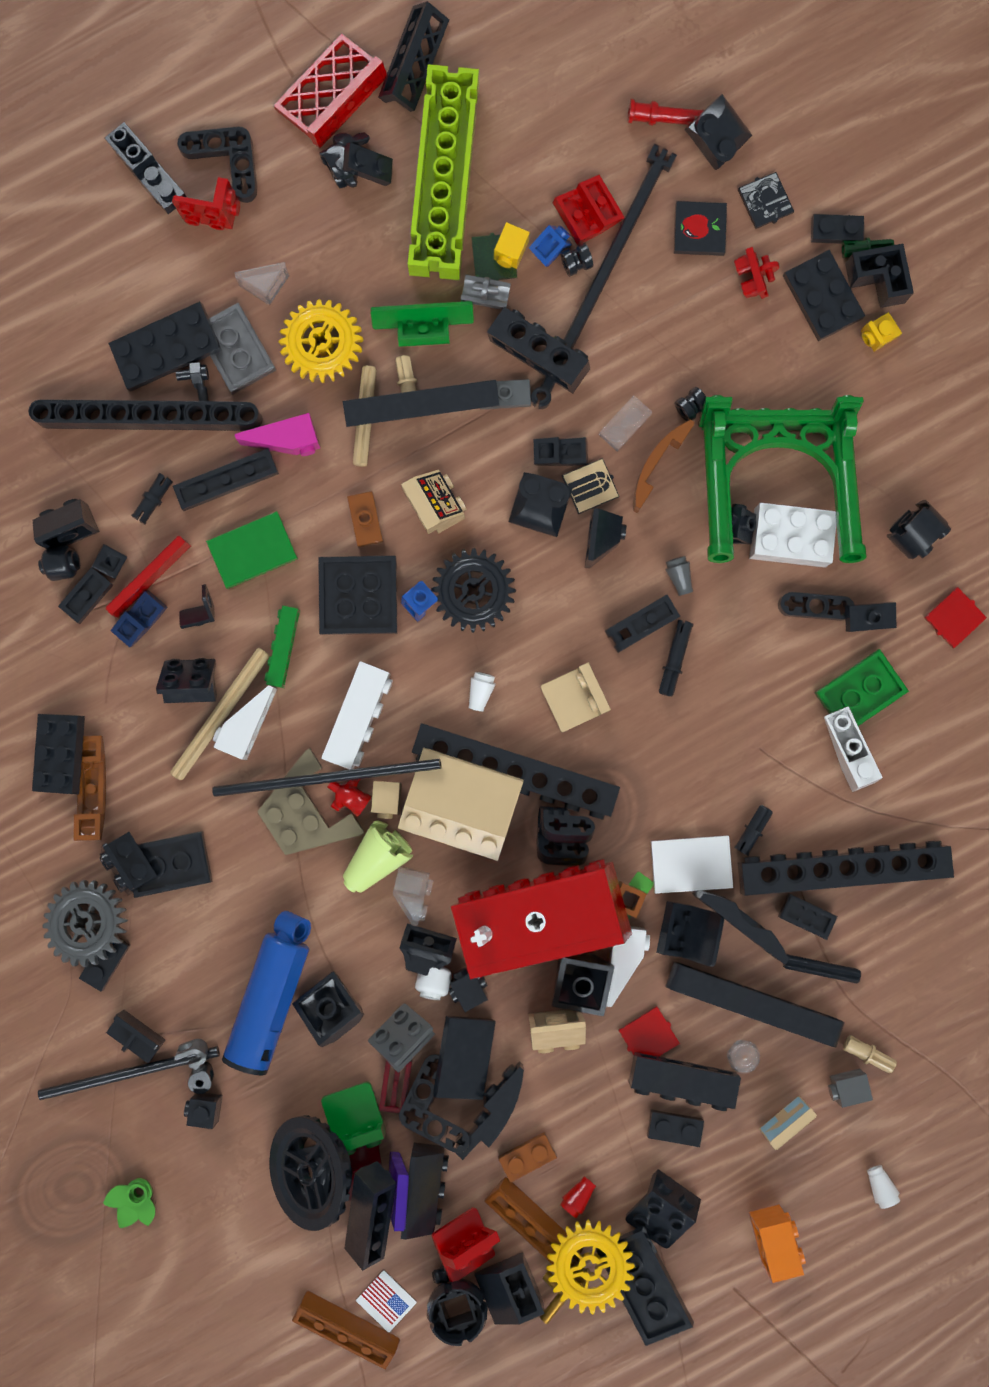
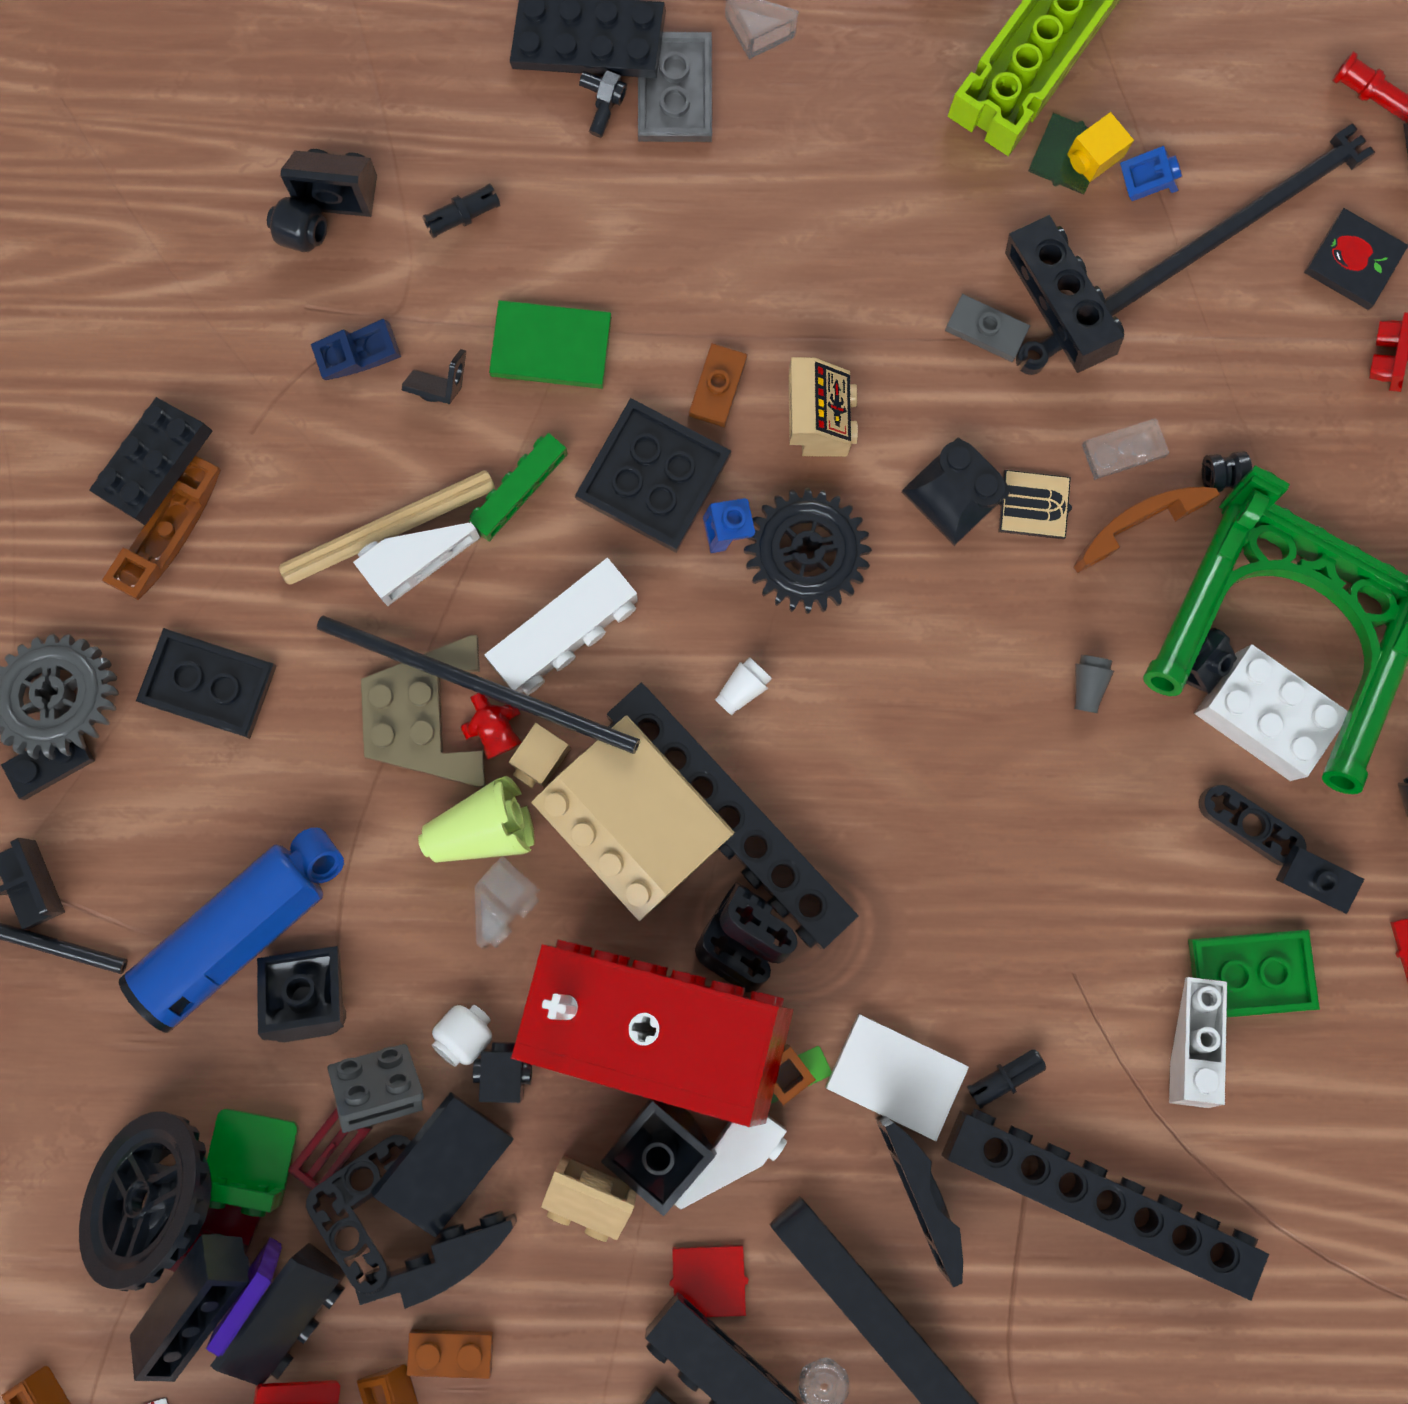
camera: 25 degrees right, 5 degrees down
black beam [28,399,262,431] -> none
black plate [58,567,114,624] -> none
black tile [91,544,127,579] -> none
black bracket [99,832,157,896] -> none
red tile [105,536,191,618] -> none
black bracket [156,658,217,703] -> none
black plate [173,448,279,511] -> none
leg [175,1039,214,1094] -> none
black brick [184,1093,223,1129] -> none
dark pink slope [235,413,321,456] -> none
yellow gear [279,299,363,383] -> none
black tile [342,380,500,427] -> none
tan axle [353,365,376,467] -> none
green bracket [371,301,474,347] -> none
tan axle [395,355,417,393] -> none
black slope [399,923,457,976] -> none
flat silver hips [461,275,511,310] -> none
black slope [533,437,588,466] -> none
tan bracket [541,662,611,732] -> none
red slope [552,175,625,245] -> none
black wheel [560,243,594,277] -> none
black slope [585,508,627,569] -> none
black plate [605,594,680,653] -> none
black bracket [656,901,725,967] -> none
black axle [659,620,694,697] -> none
black plate [778,893,838,940] -> none
black axle [783,954,861,984] -> none

